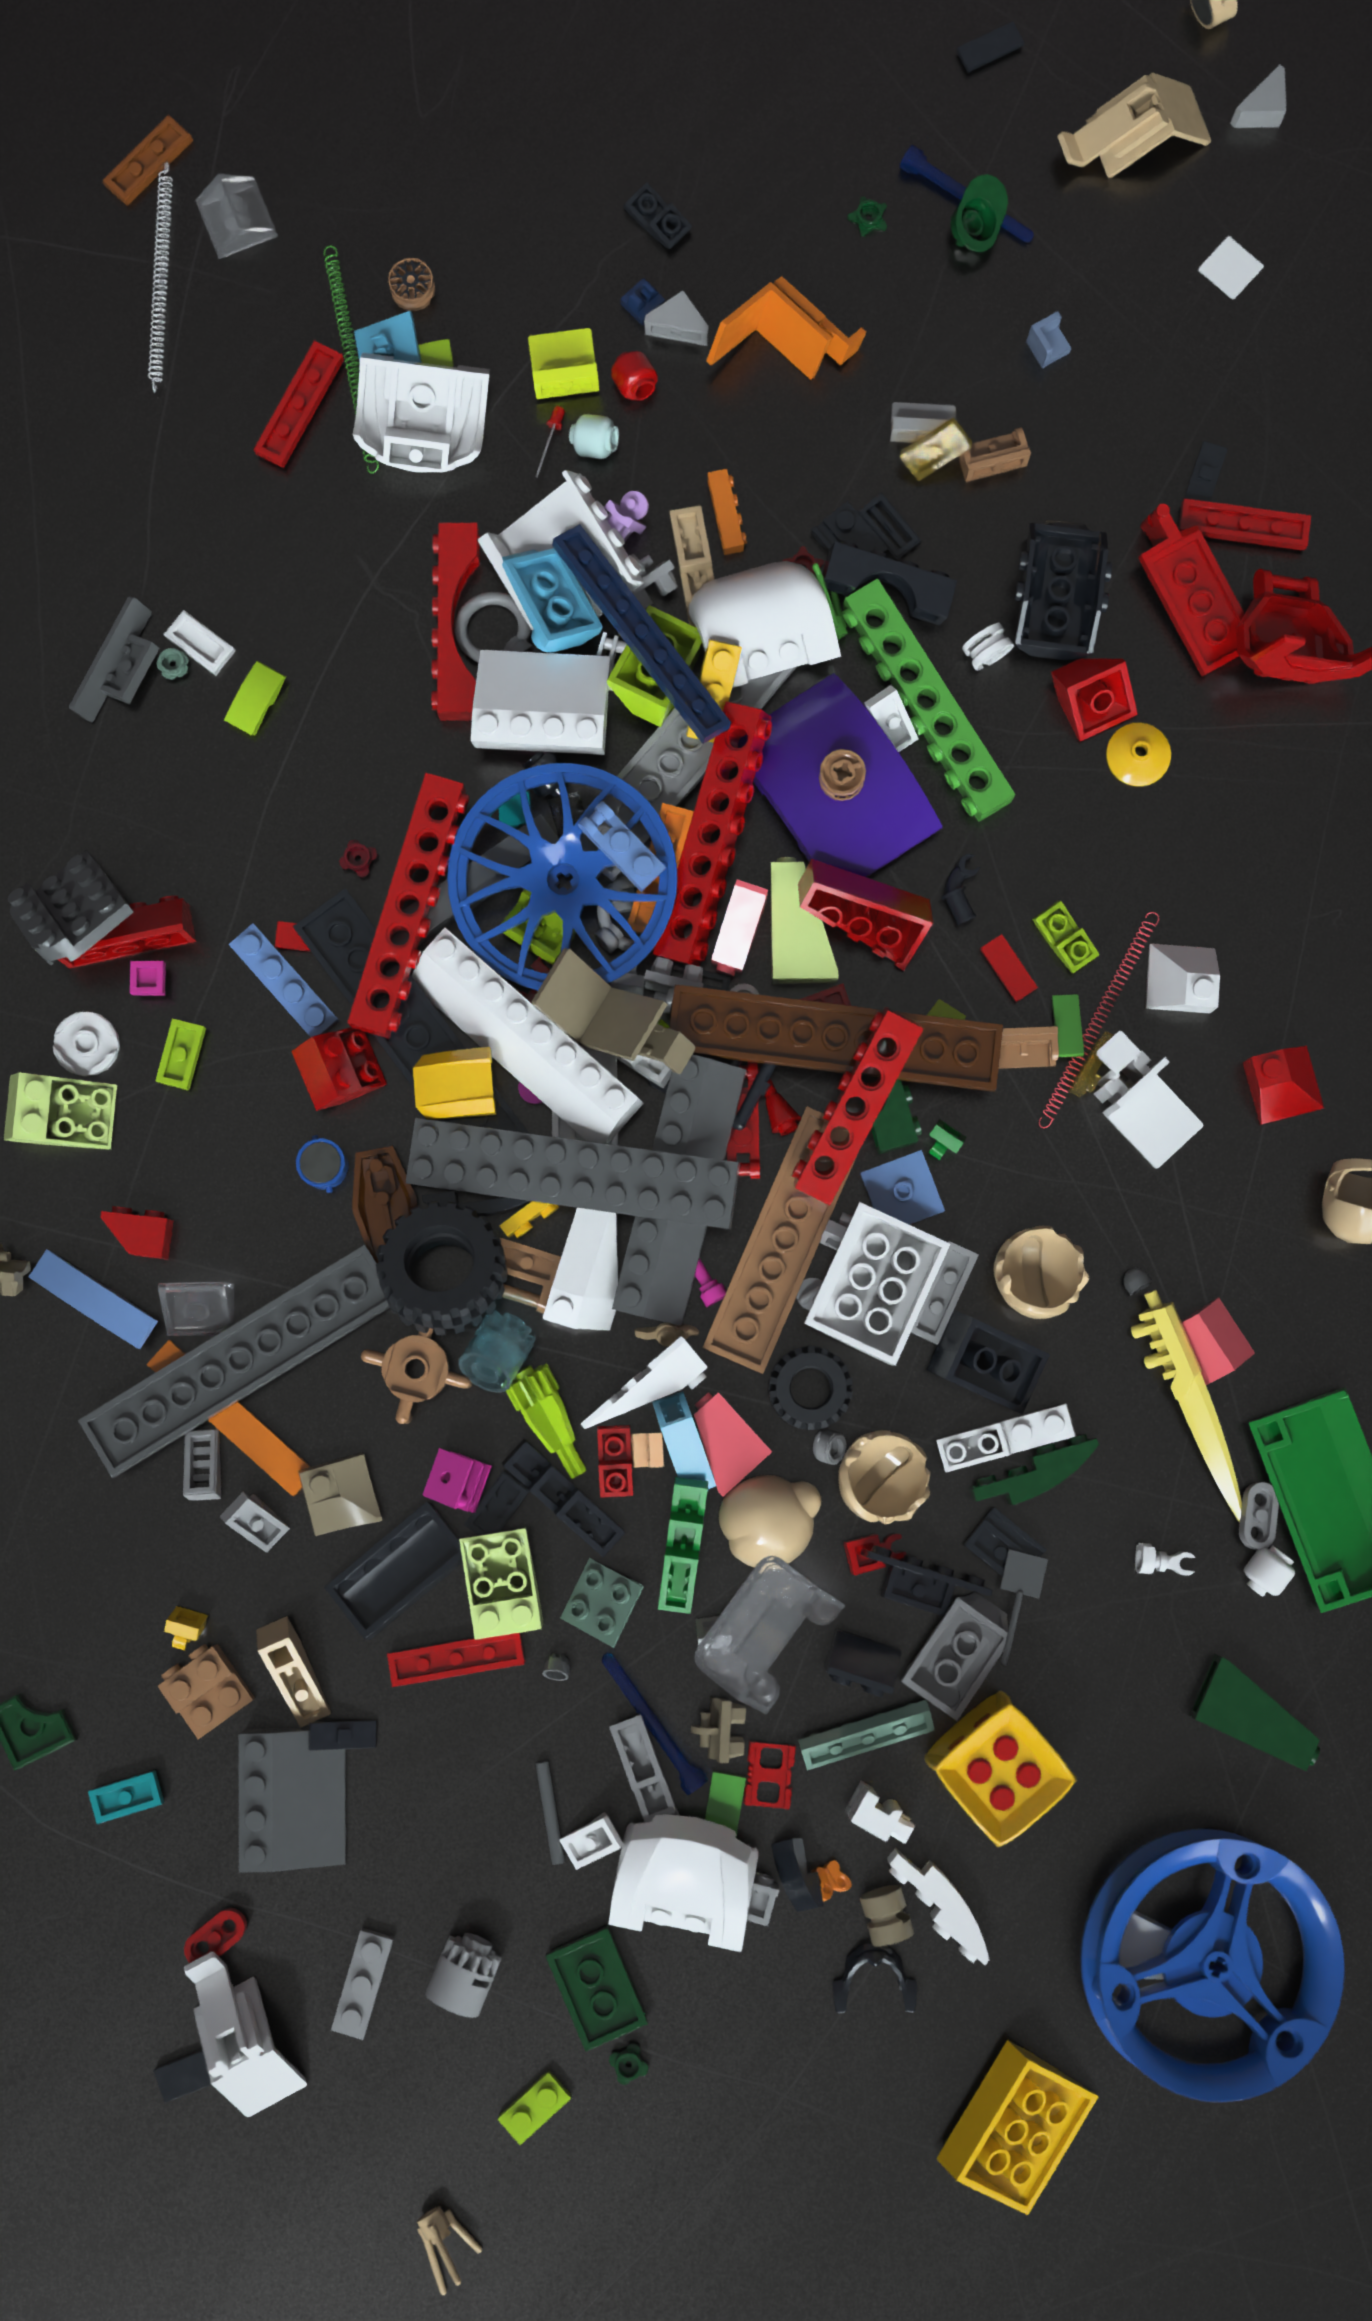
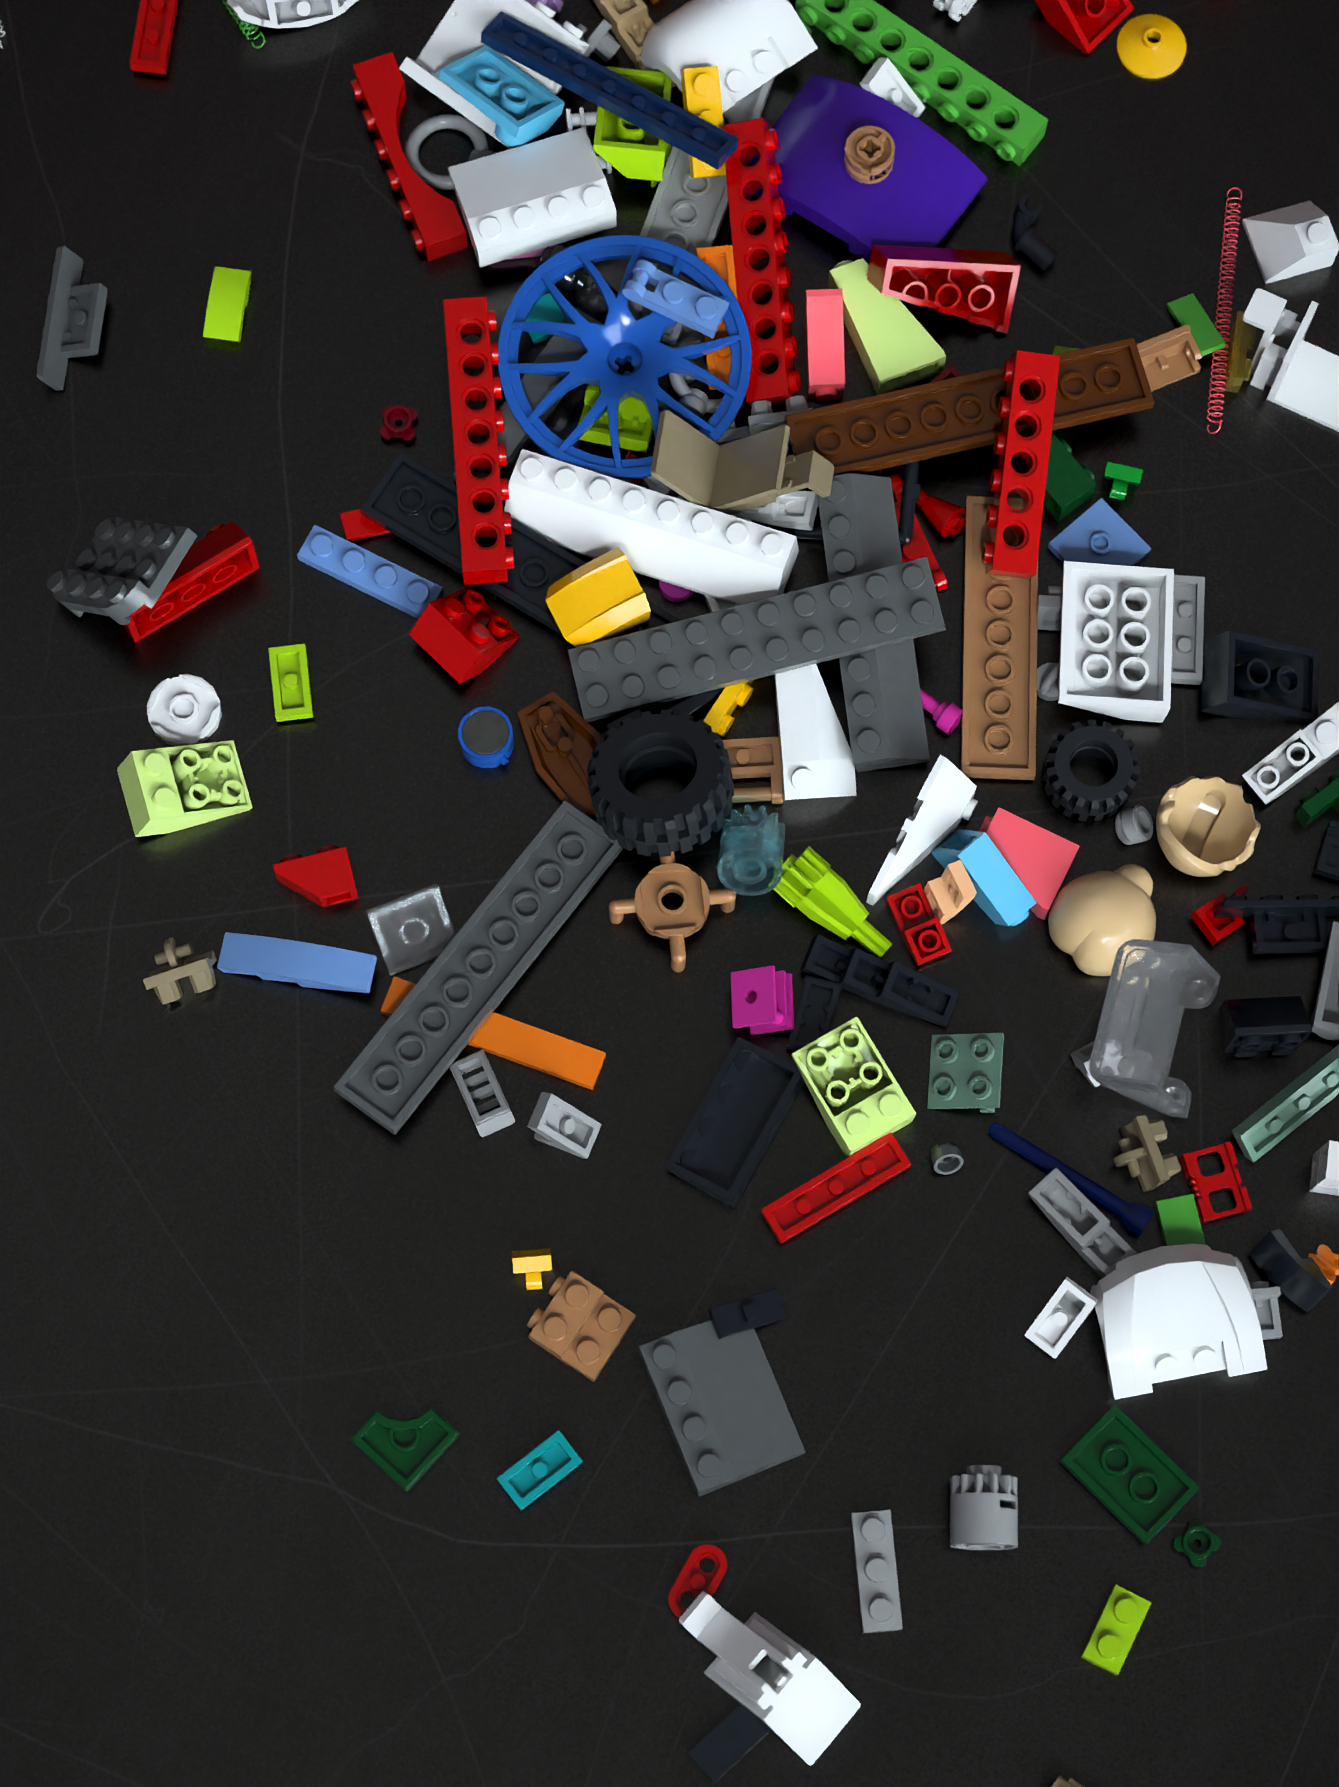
camera: 25 degrees left, 10 degrees down
dark pink tile [130,961,166,995] -> none
sand green plate [157,648,189,680] -> none
white tile [164,610,236,676] -> none
tan slope [256,1616,331,1728] -> none
dark tan plate [298,1452,382,1536] -> none
dark grey bar [535,1761,565,1865] -> none
tan piece [634,1323,699,1346] -> none
green slope [658,1477,709,1614] -> none
red piece [980,934,1038,1002] -> none
tan piece [993,1226,1089,1319] -> none
lime slope [1032,901,1100,973] -> none

